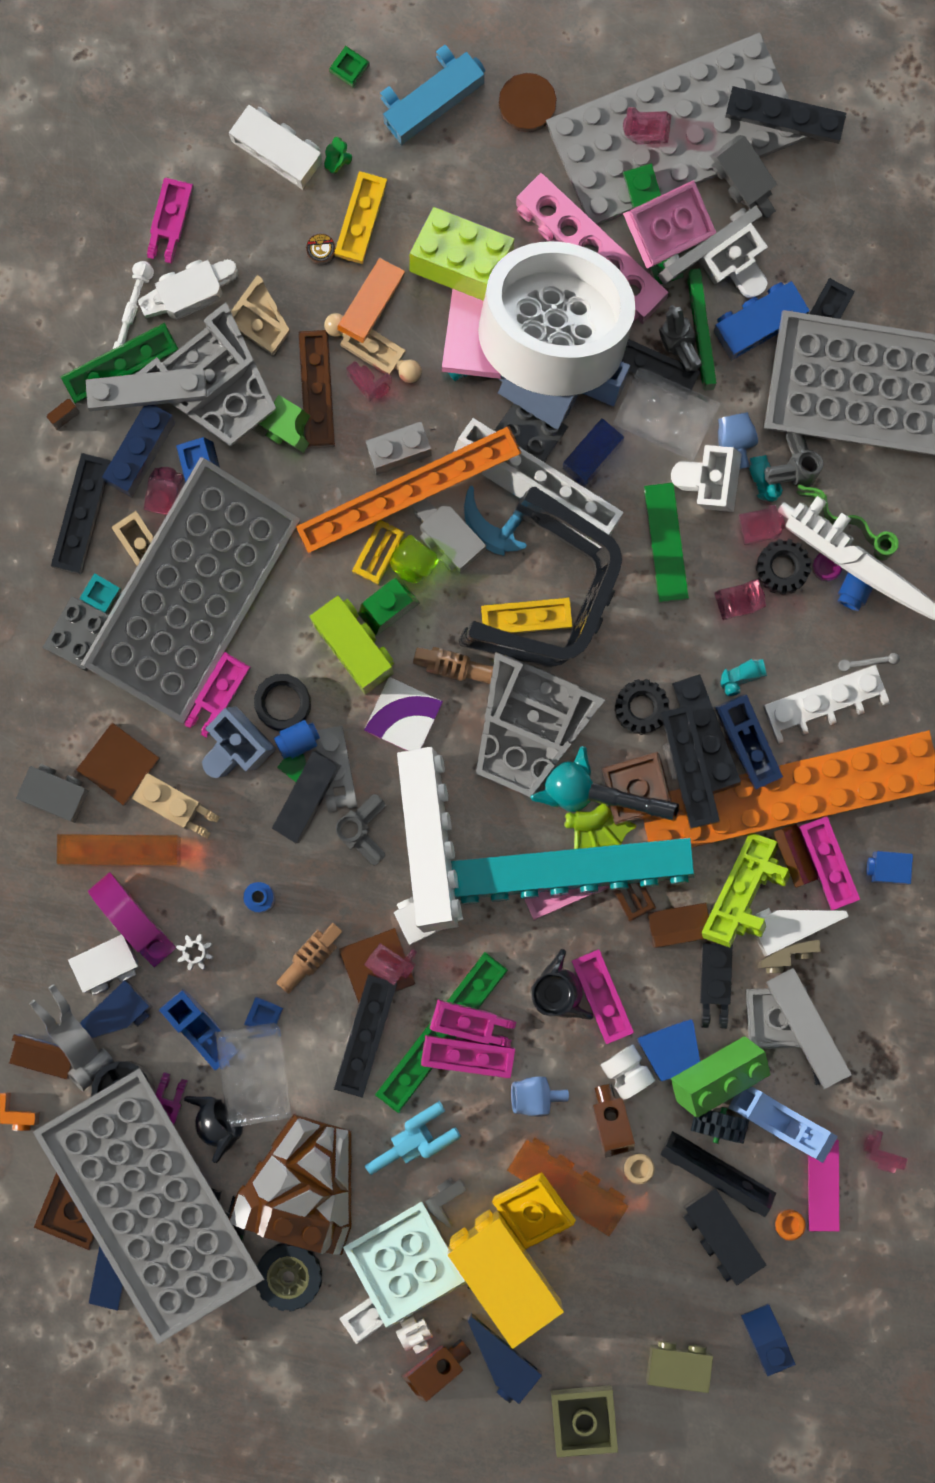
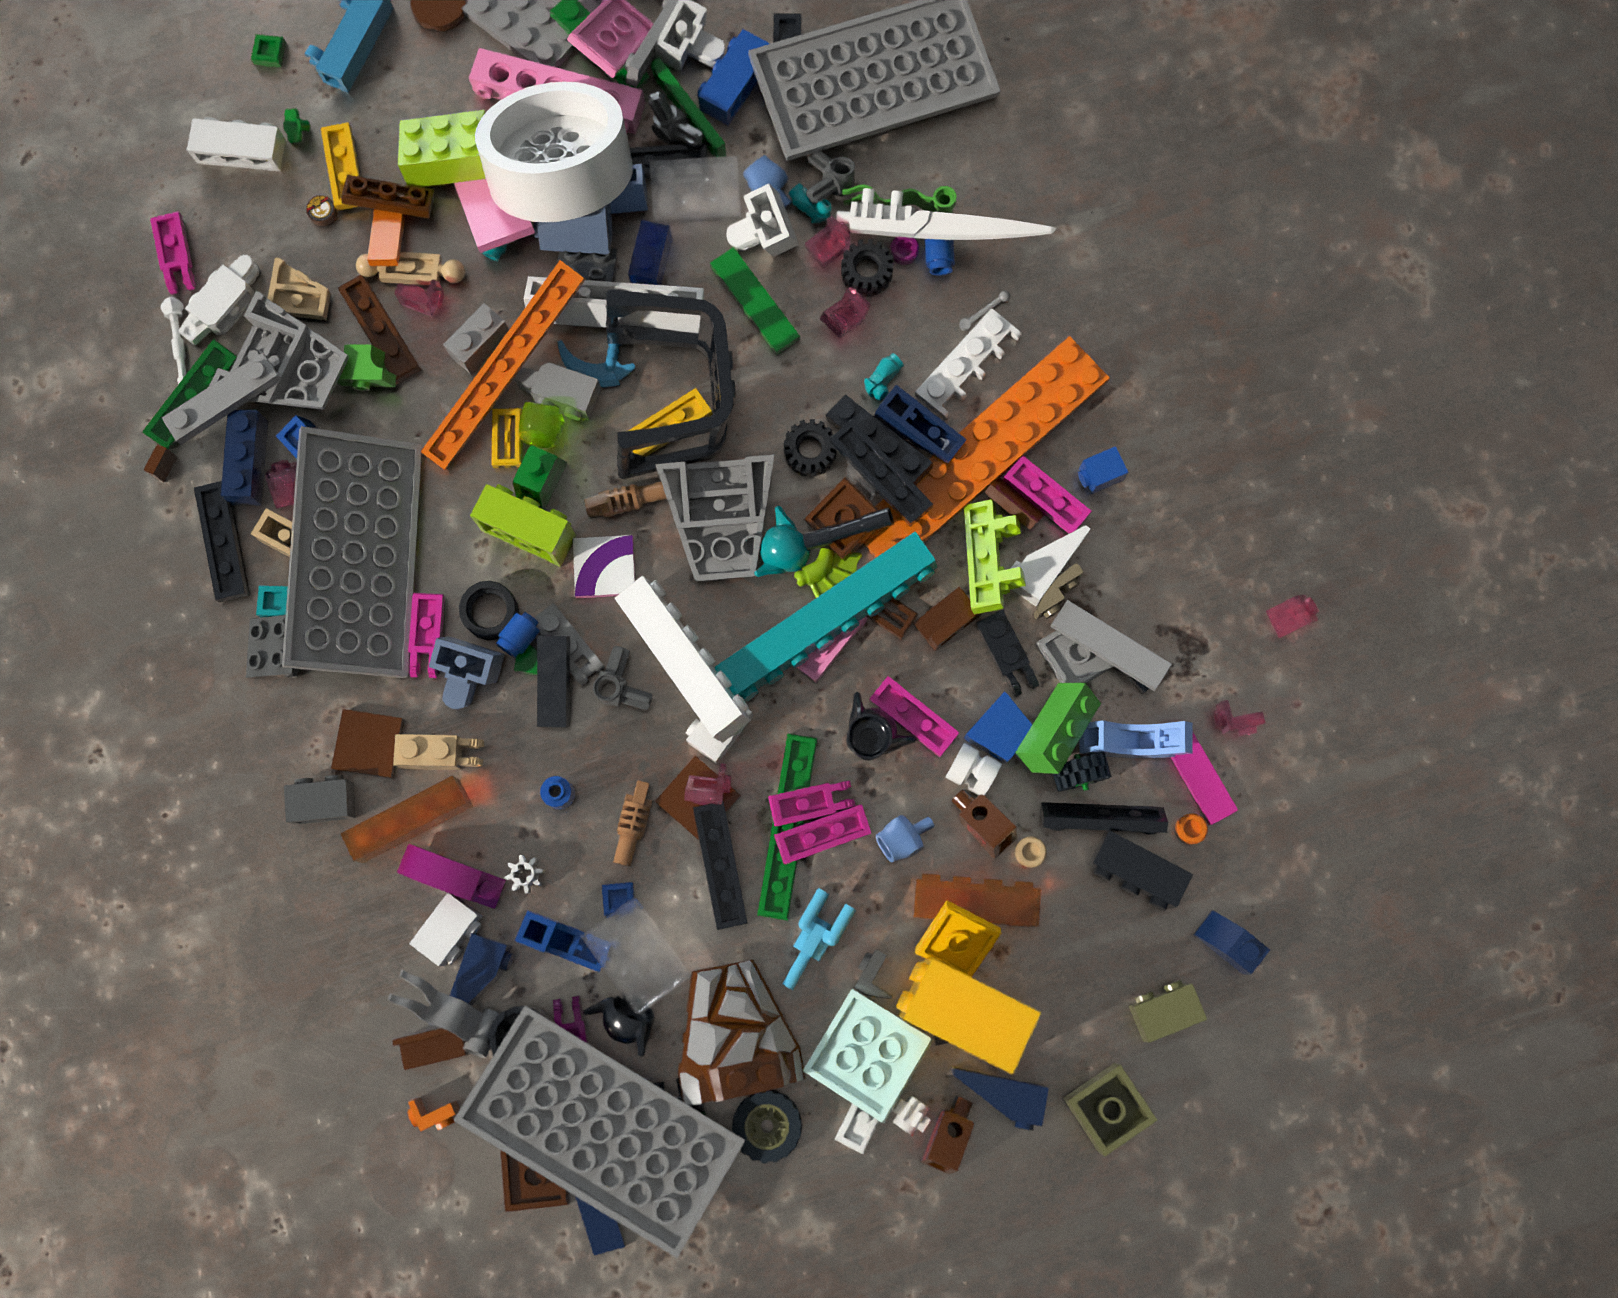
camera: 30 degrees left, 5 degrees down
none -> reddish brown tile [341,175,434,218]

